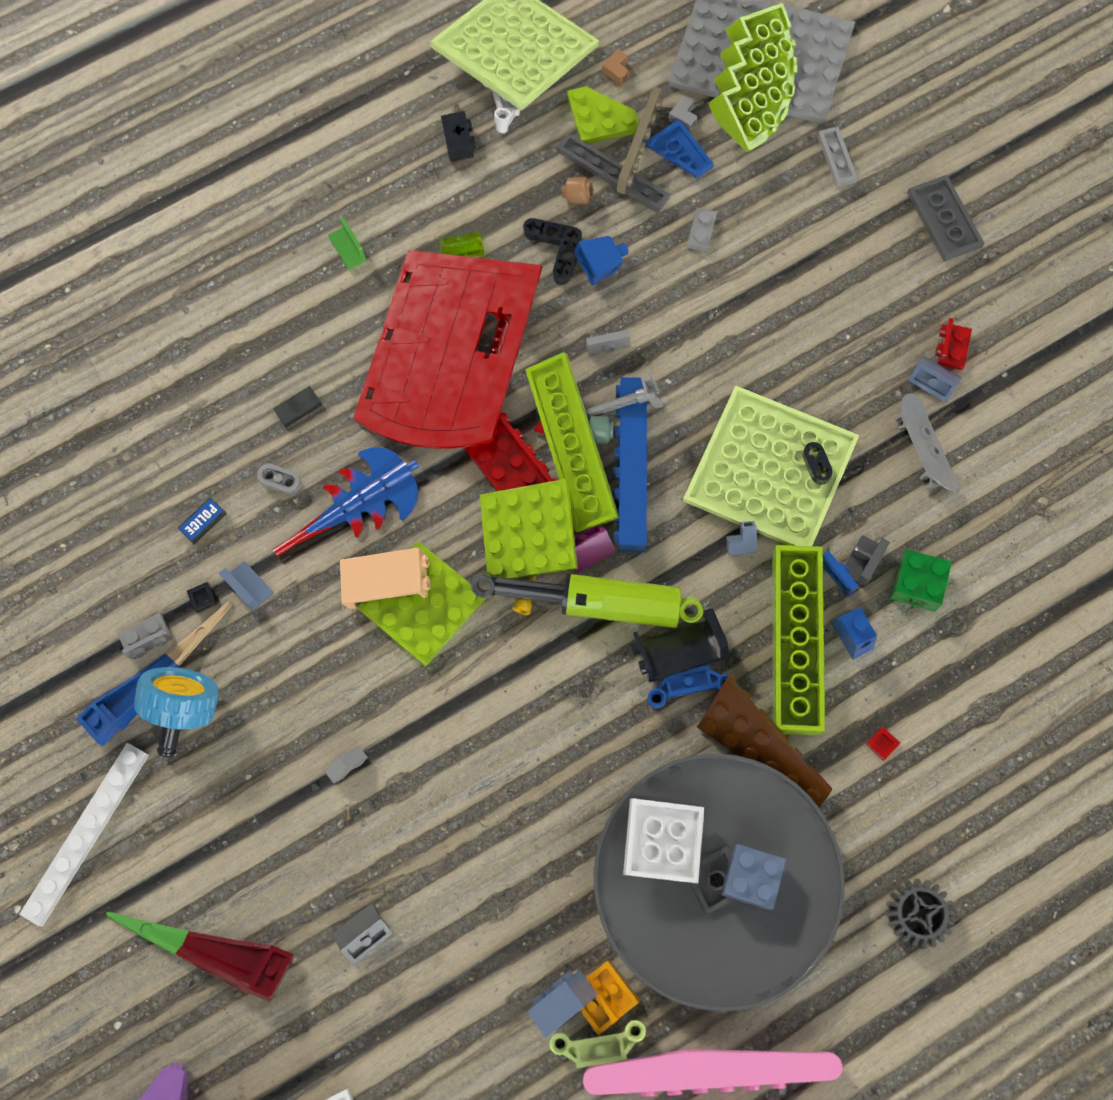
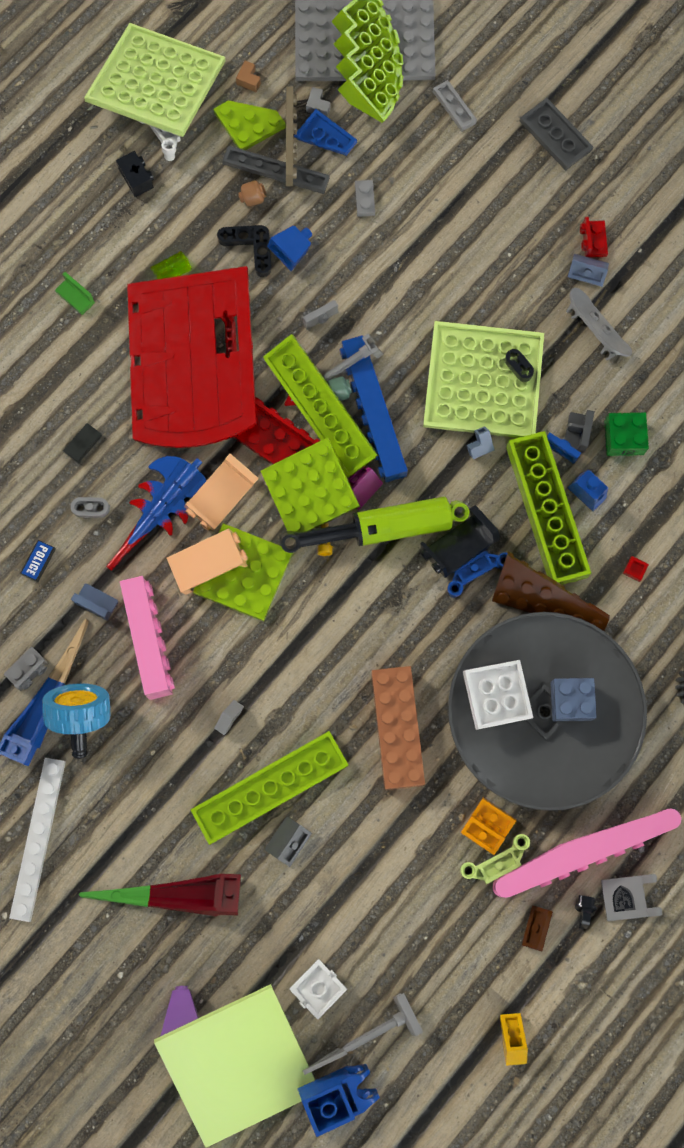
camera: 25 degrees left, 5 degrees up
black tile [187,582,218,613] -> none
sand blue brick [527,970,598,1038] -> none
none -> bright pink brick [120,576,175,700]
none -> light nougat panel [184,454,259,531]
none -> lime plate [190,731,349,845]
none -> nougat brick [371,666,425,790]

